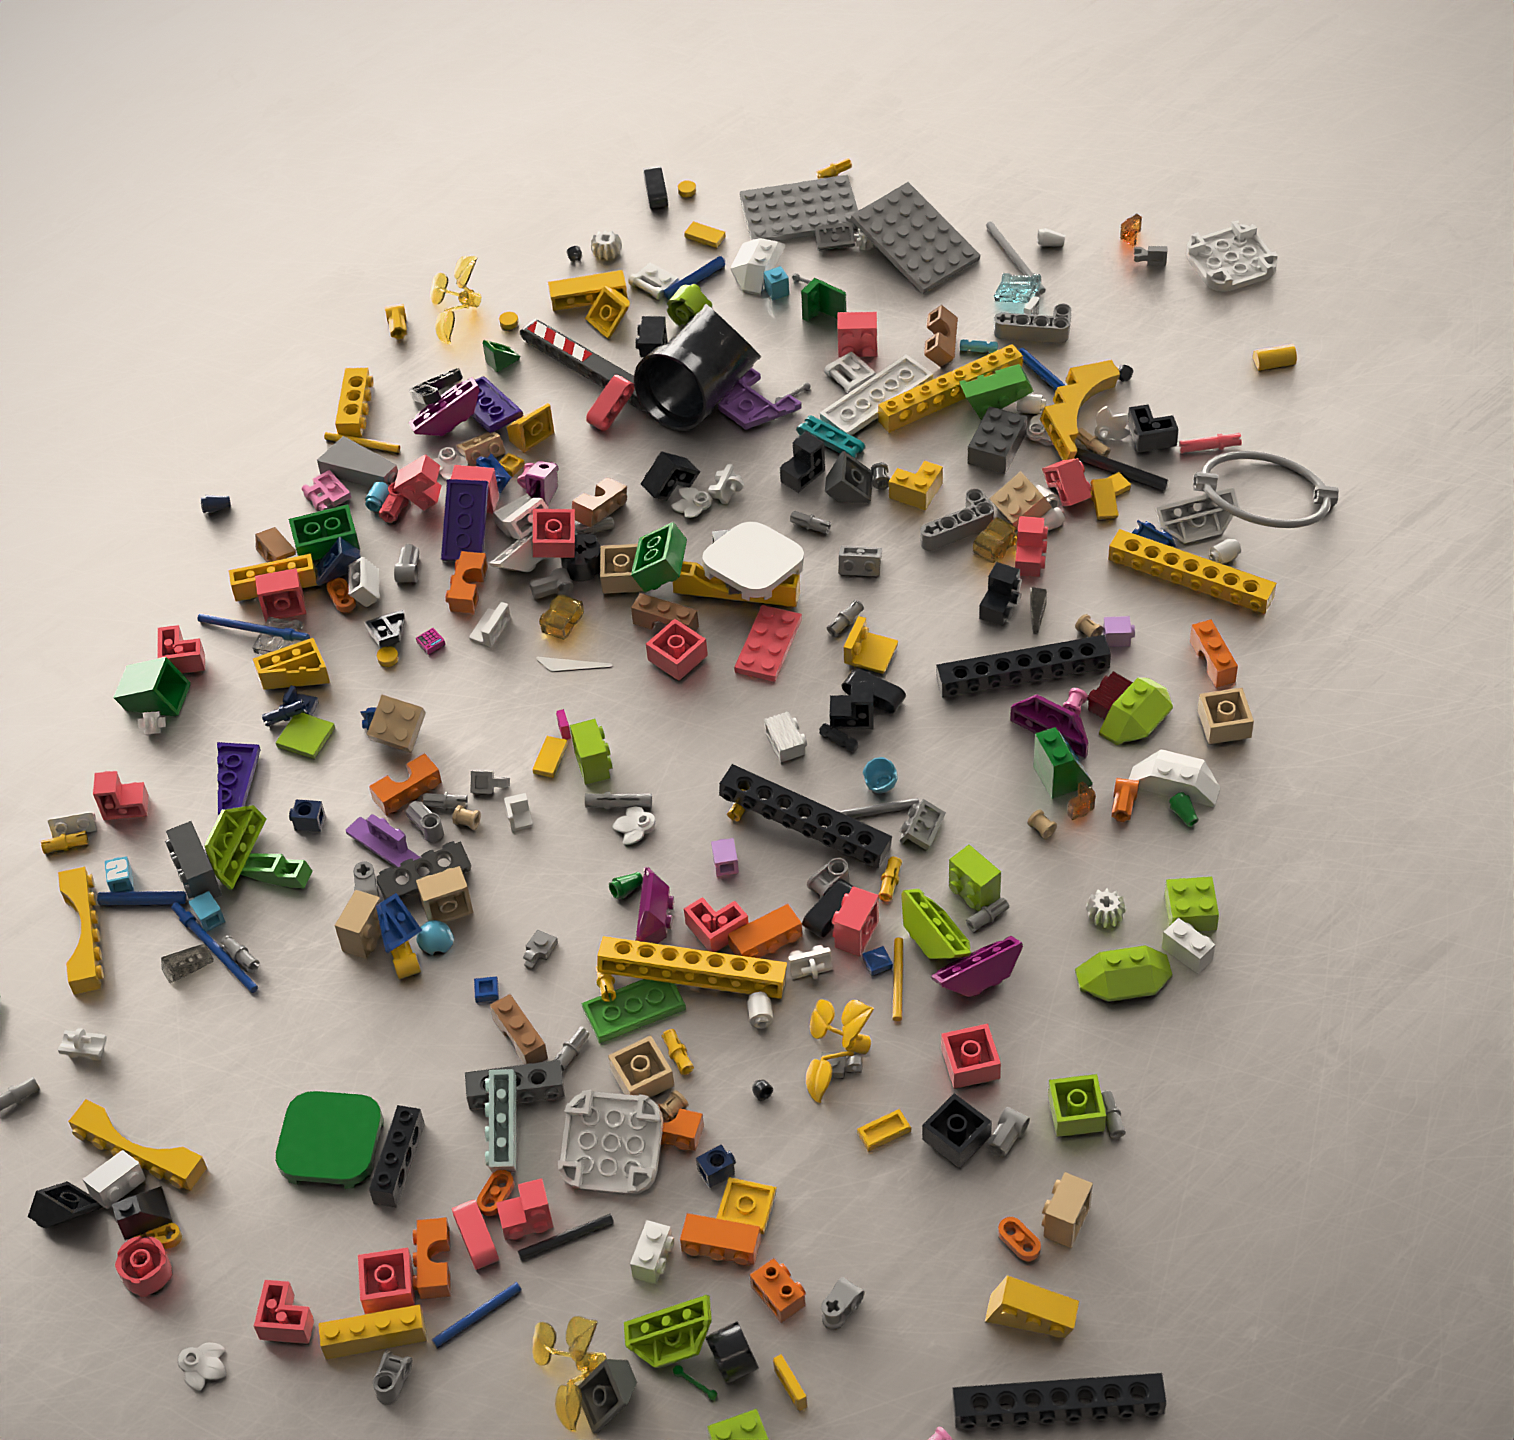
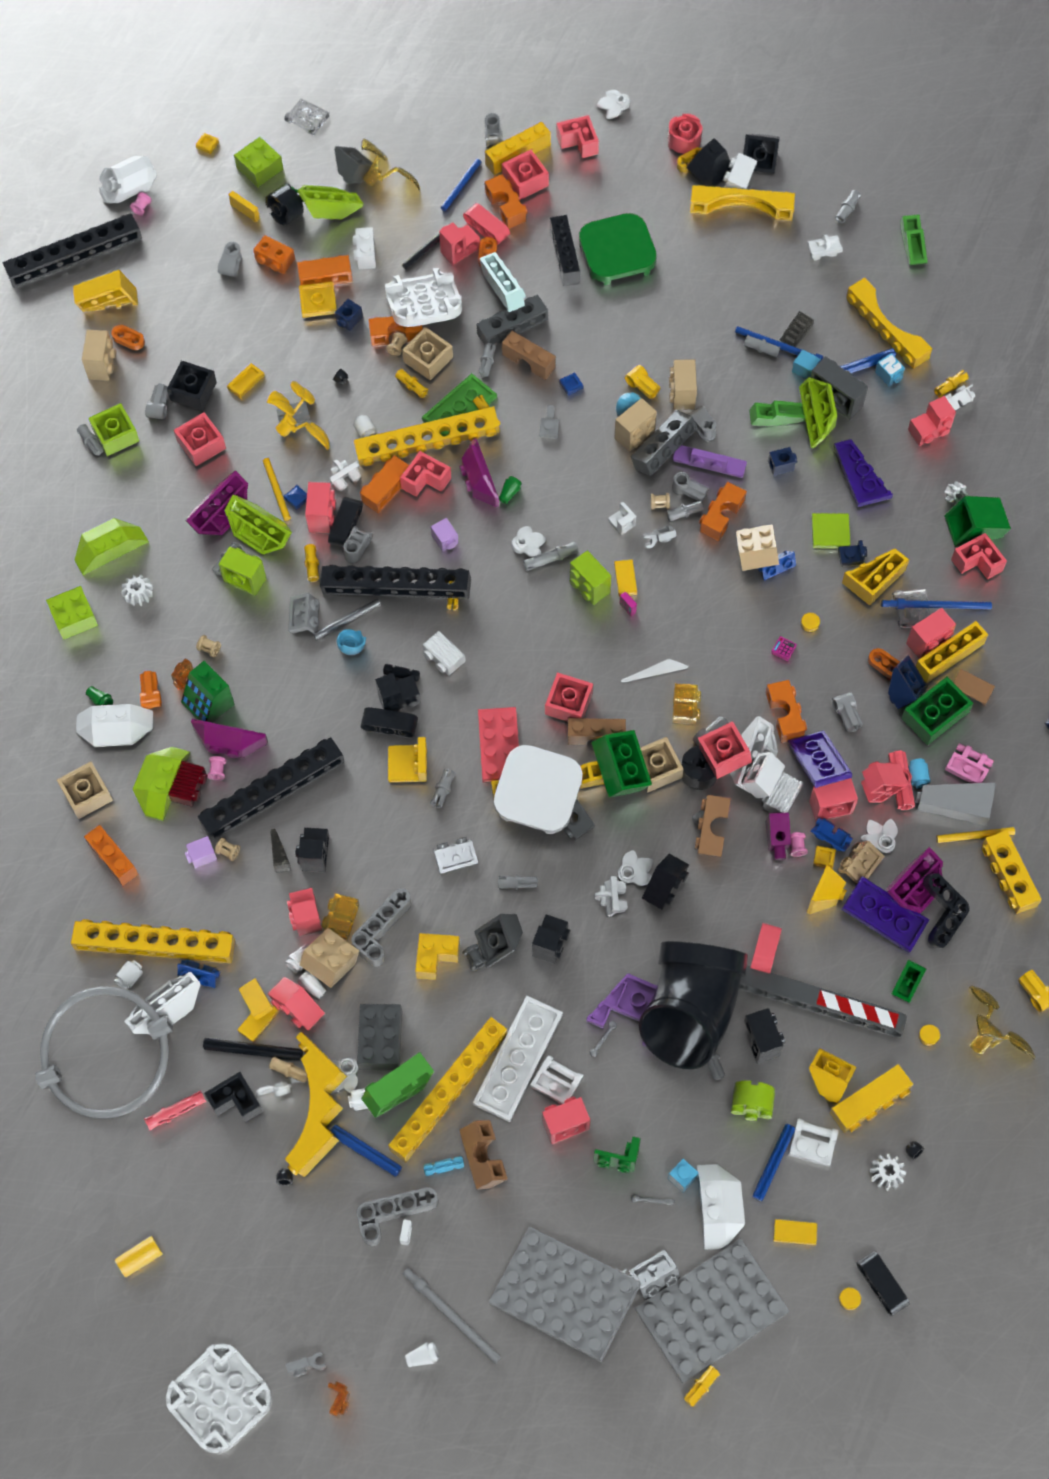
camera: 155 degrees right, 15 degrees up
dark blue pin [262,699,307,727] -> none
white brick [348,557,380,607] -> none
black wing [365,610,405,648] -> none
blue wing [376,893,422,954] -> none
white panel [469,602,511,647] -> none
teal plate [796,415,865,458] -> none
clear light blue plate [994,273,1041,303] -> none
white brick [1162,918,1215,974] -> none

